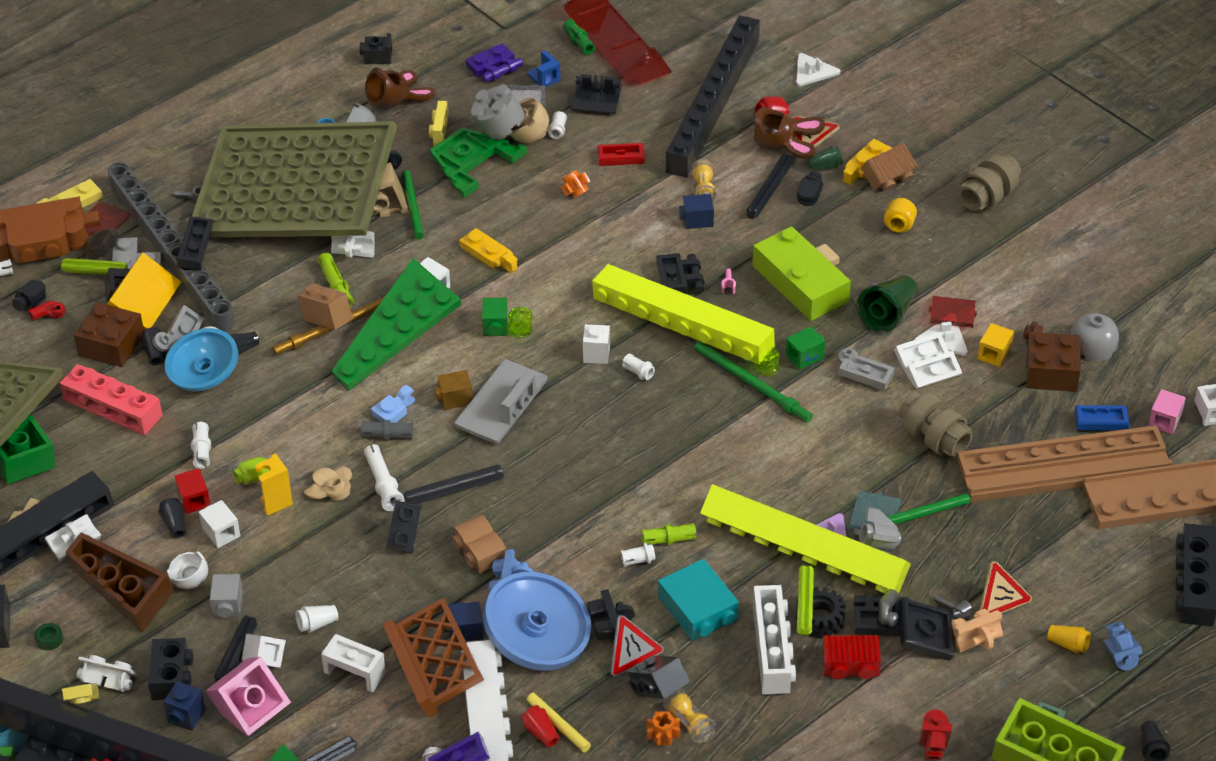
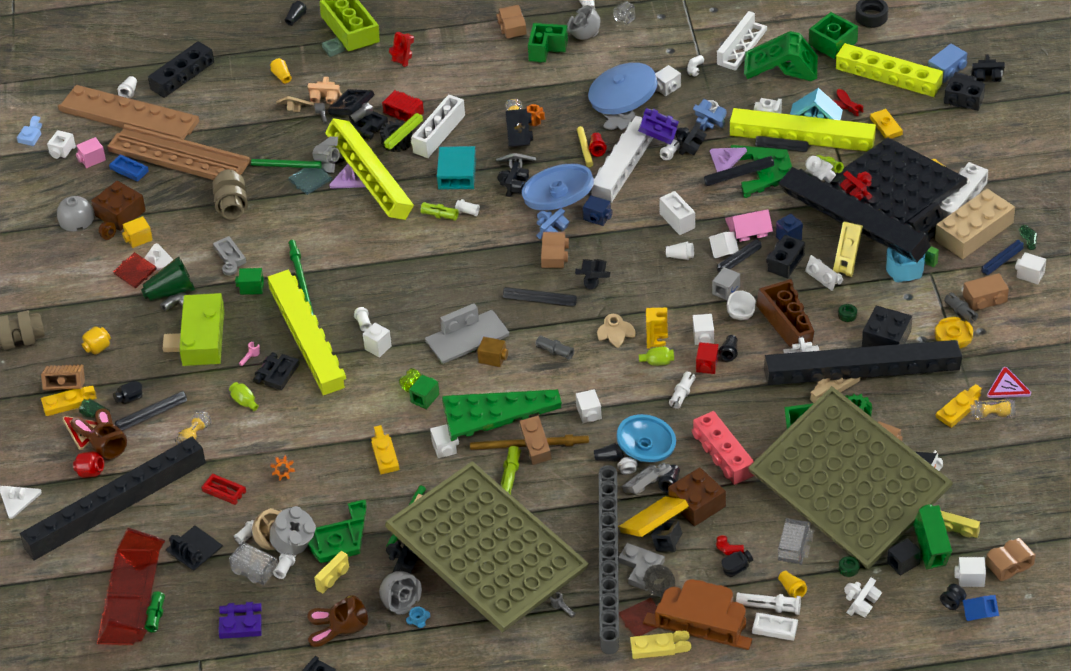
camera: 145 degrees left, 0 degrees up
lime axle [61,258,129,275] -> none
black tile [177,216,214,270] -> none
white pin [364,444,405,511] -> none
light blue plate [371,385,415,423] -> none
dark orange fence [383,597,484,718] -> none
blue panel [528,51,560,89] -> none
dark blue brick [679,194,714,229] -> none
white slope [894,332,962,389] -> none
medium blue hips [1103,621,1143,671] -> none
none -> lime plant [229,382,259,411]
none -> white brick [576,389,602,423]

